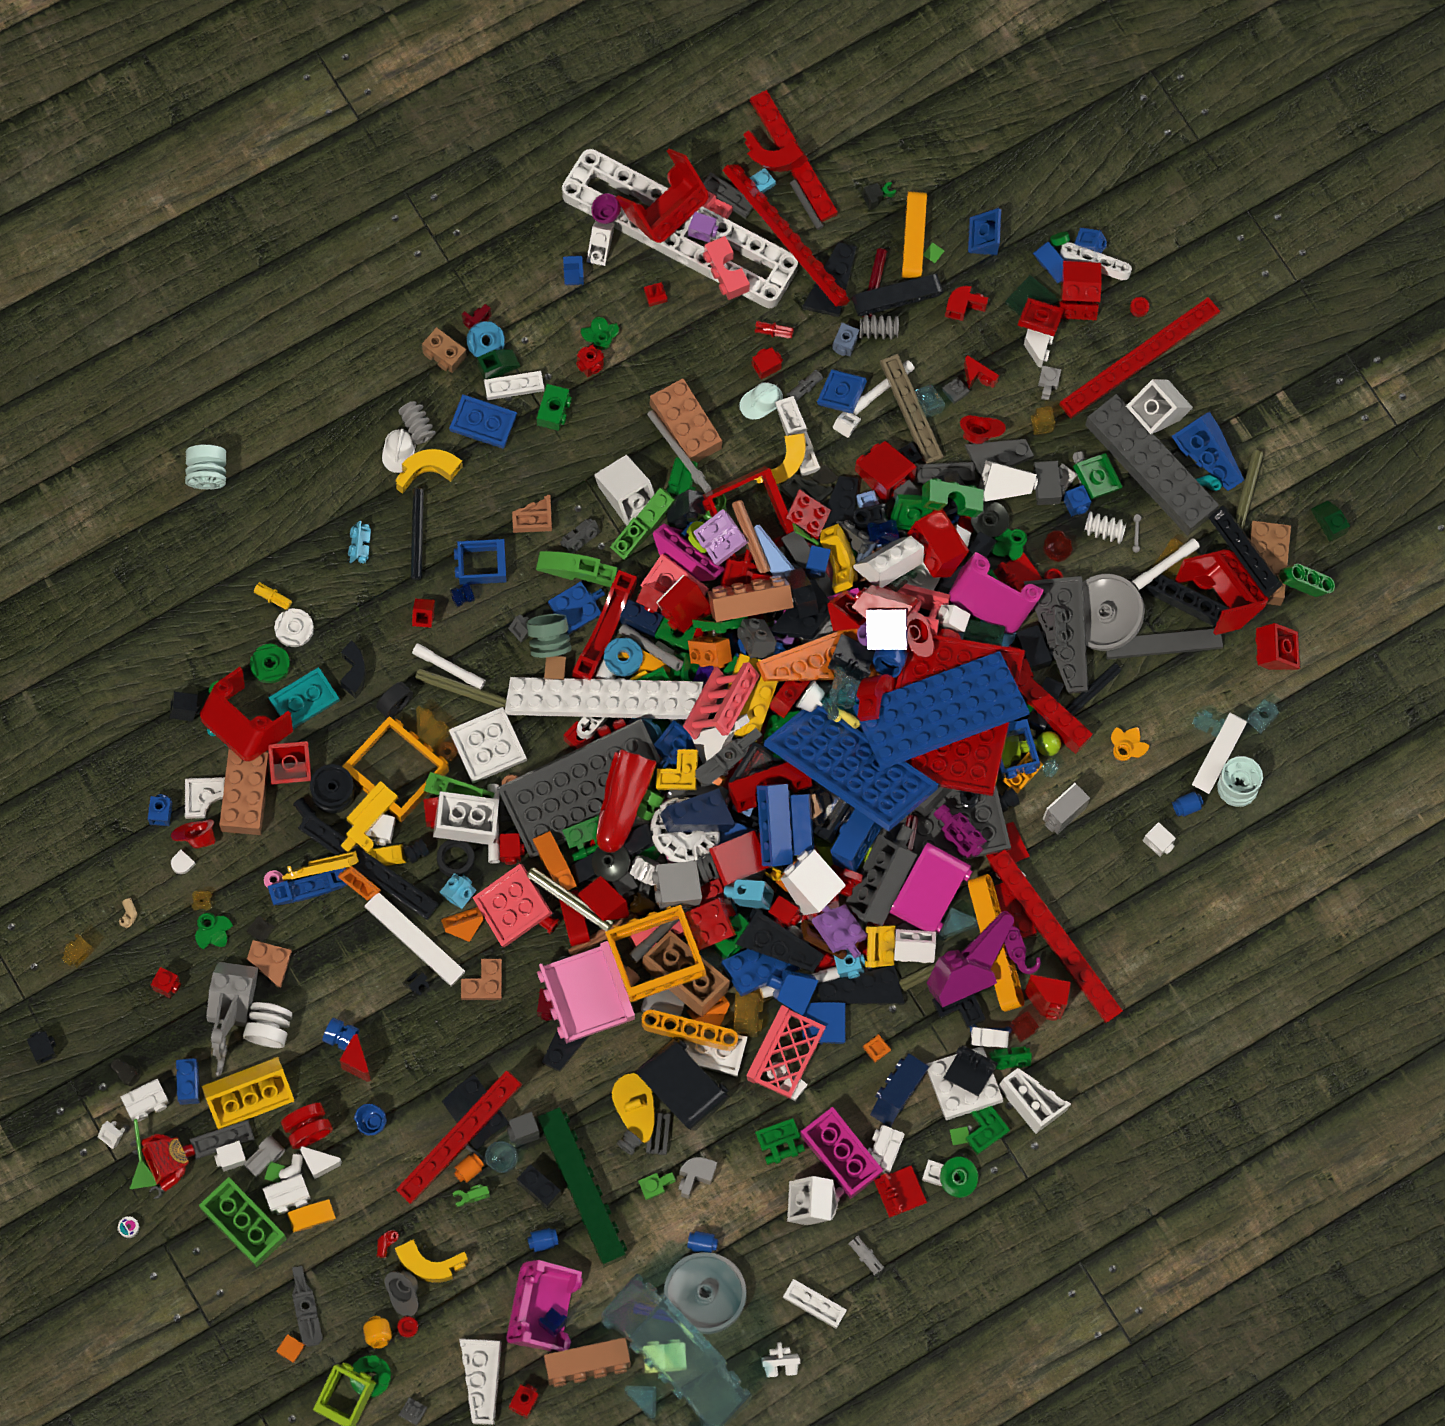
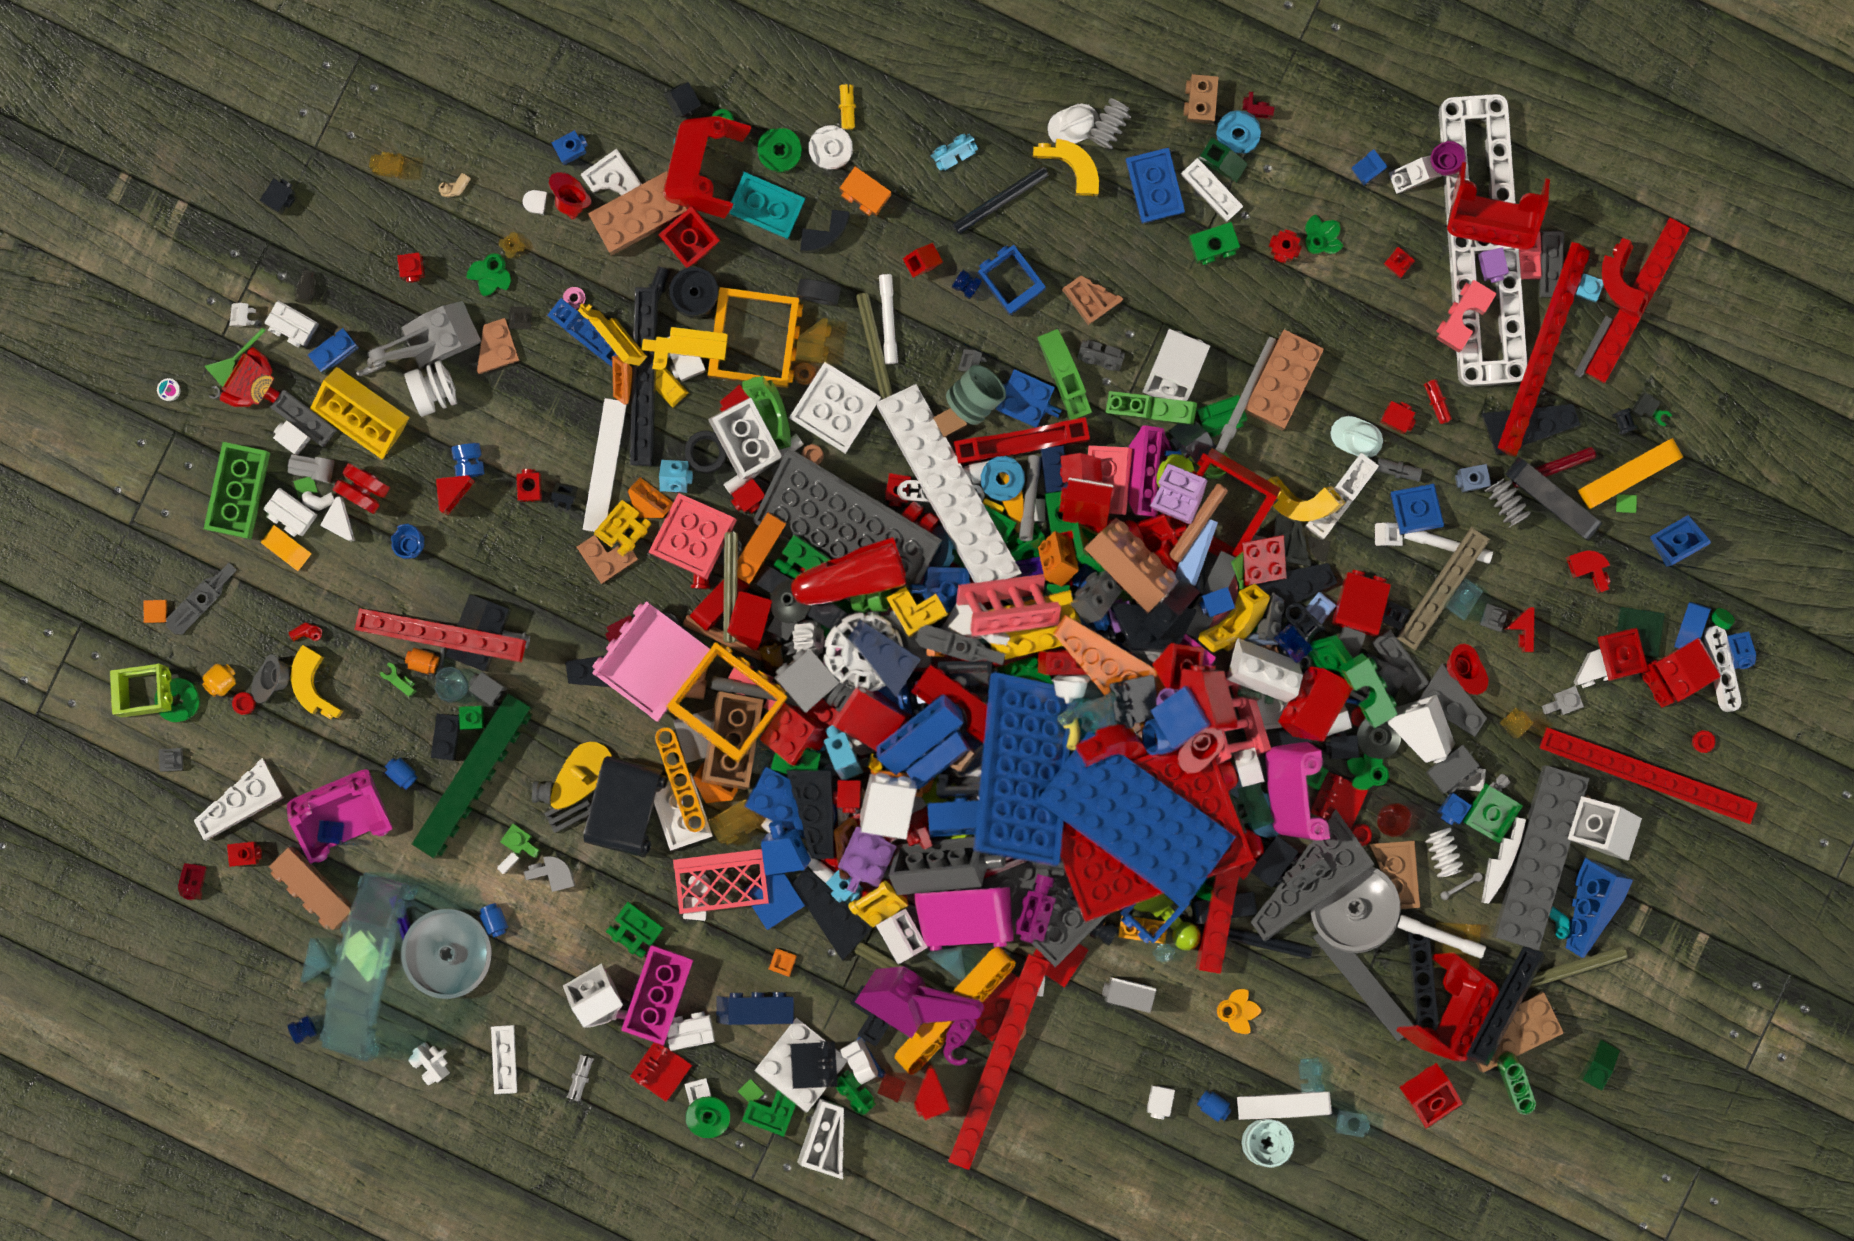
camera: 60 degrees right, 15 degrees up
black wheel [403,837,430,864] -> none
none -> green brick [459,706,485,730]
none -> white tile [497,852,521,874]
none -> red brick [517,469,542,502]
none -> yellow plate [594,500,651,557]
none -> orange brick [840,167,891,216]
none -> medium nougat wing [1370,841,1420,909]
none -> white slope [1481,818,1526,904]
none -> black bush [1612,407,1638,435]

